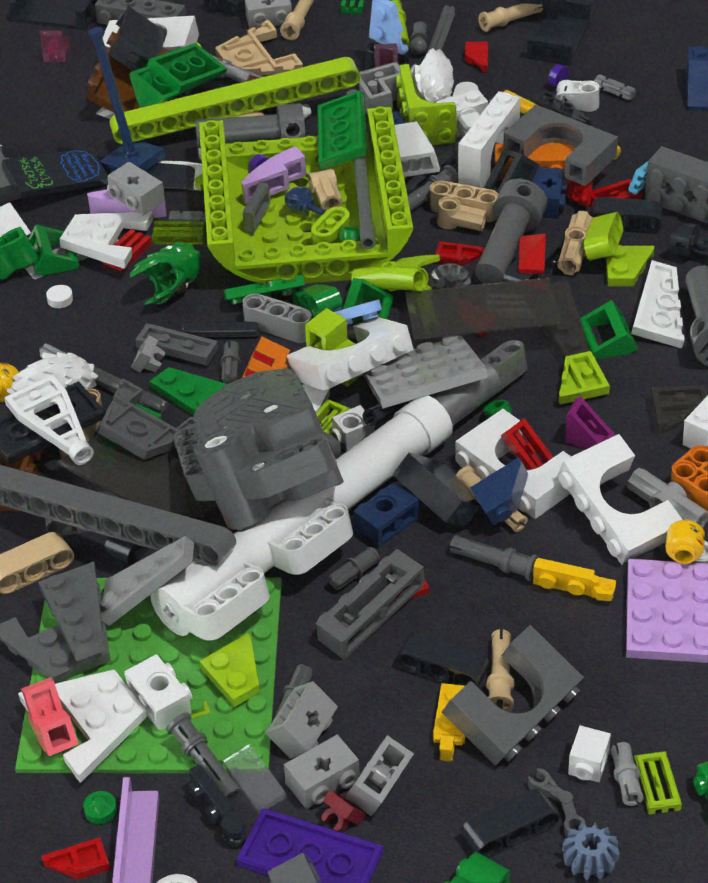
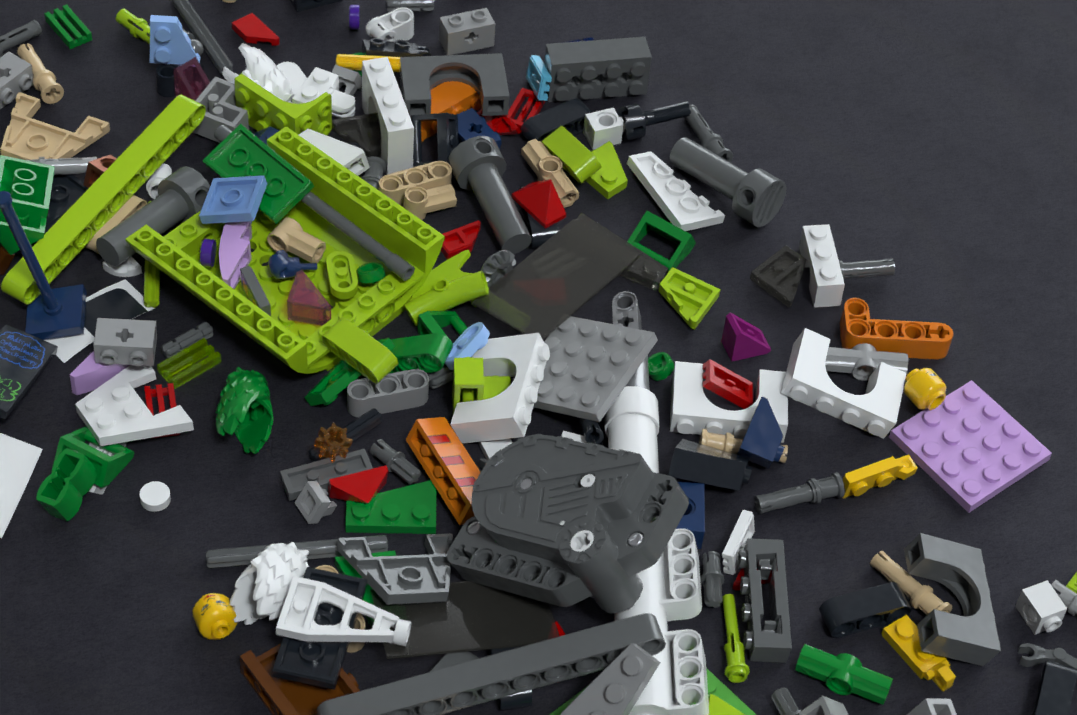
camera: 50 degrees left, 5 degrees up
none -> medium blue tile [199,175,267,224]
none -> clear pink slope [287,270,331,326]
none -> clear orange gear [314,423,353,462]
none -> lime beam [321,317,399,384]
none -> red slope [328,465,388,503]
none -> light grey brick [439,8,495,55]
none -> white brick [583,108,625,150]
none -> white tile [722,510,755,575]
none -> lime pin [722,594,750,683]
none -> green piece [795,644,893,705]

